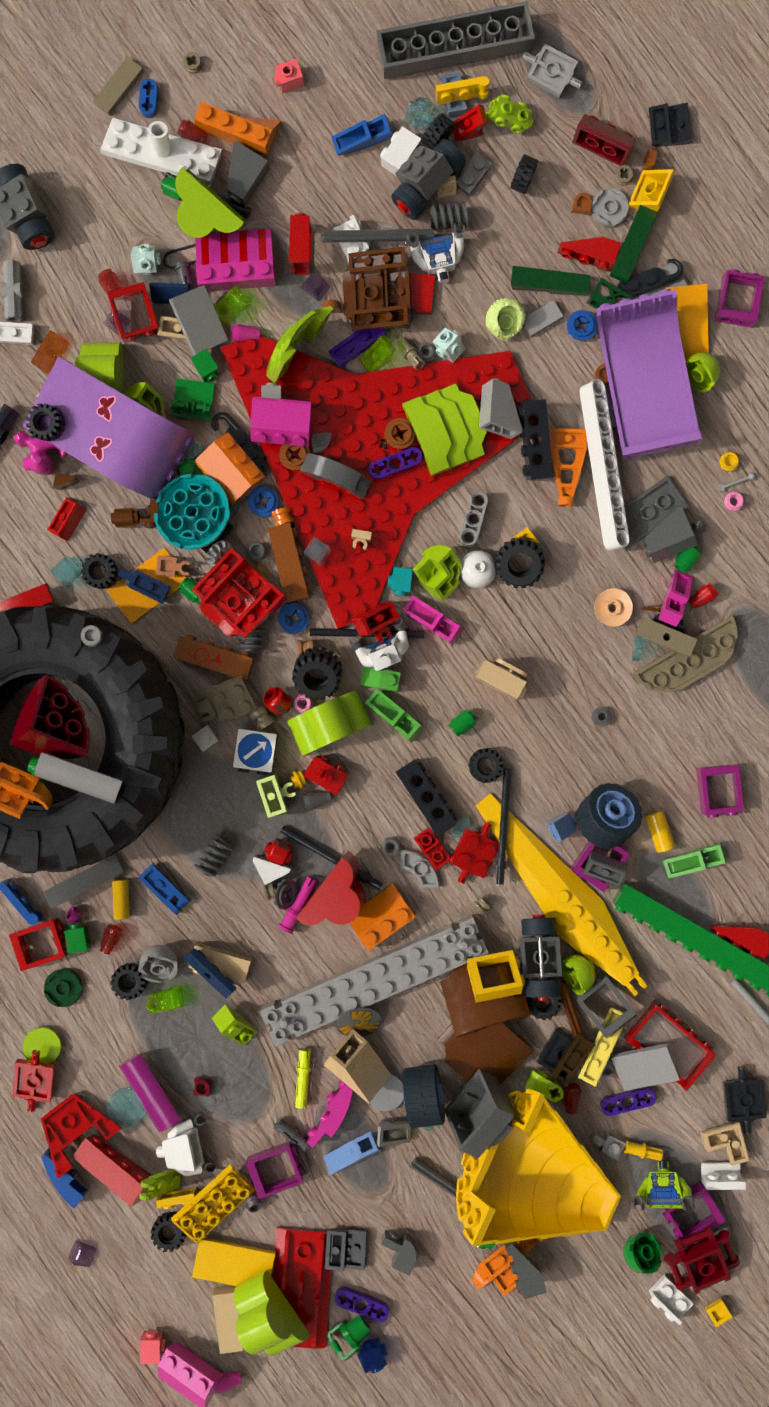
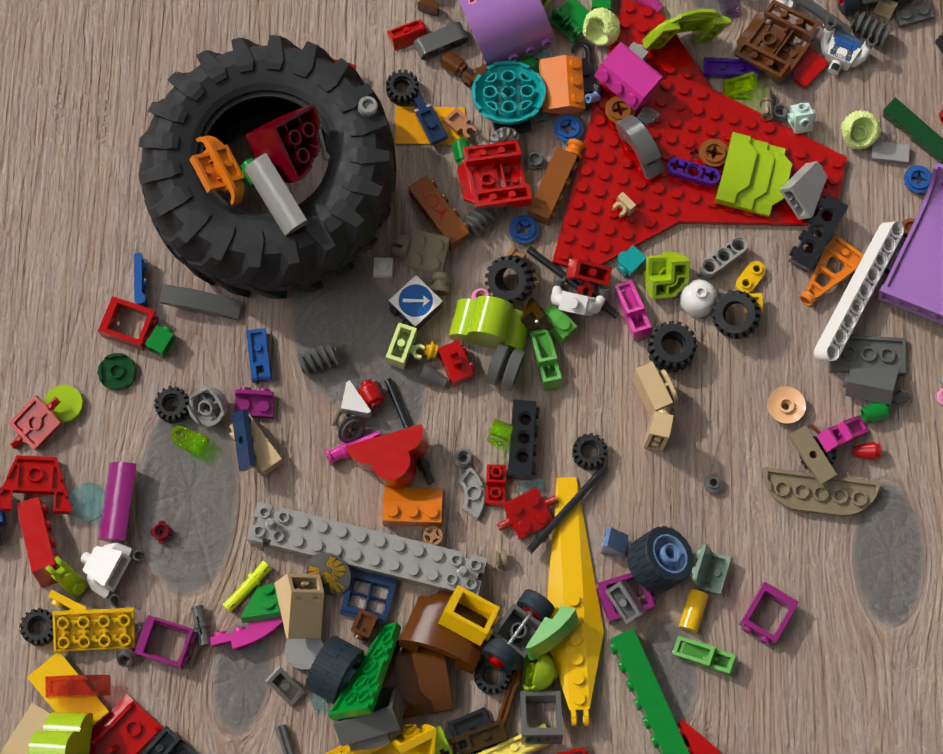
camera: 30 degrees right, 15 degrees down
clear light blue brick [50,555,83,587] -> none
magenta hinge [66,906,83,923] -> none
clear red cone [100,924,122,955] -> none
yellow brick [112,879,130,920] -> none
lime slope [212,1005,257,1046] -> none
red head [264,687,292,715] -> none
clear light blue brick [303,537,331,566] -> none
dark orange tile [322,300,341,313] -> none
medium blue slope [323,1131,382,1175] -> none
green brick [449,709,478,737] -> none
clear light blue tile [632,636,644,662] -> none
none -> clear red slope [45,675,111,699]
none -> magenta bracket [234,387,275,419]
none -> green wing [241,584,281,623]
none -> green wing [328,622,401,720]
none -> dark blue piece [340,568,398,625]
none -> reddish brown bracket [350,609,379,642]
none -> dark grey beam [413,22,469,60]
none -> medium nougat wheel [423,526,443,546]
none -> dark grey wheel [486,343,525,391]
none -> clear neon green piece [486,419,513,446]
none -> dark brown slope [521,297,554,332]
none -> bright green slope [526,605,579,660]
none -> yellowish green hair [582,7,620,46]
none -> arm [584,83,604,103]
none -> tan brick [643,410,674,452]
none -> black tyre [647,321,697,373]
none -> sand green bracket [691,543,733,596]
none -> yellow plate [735,261,765,294]

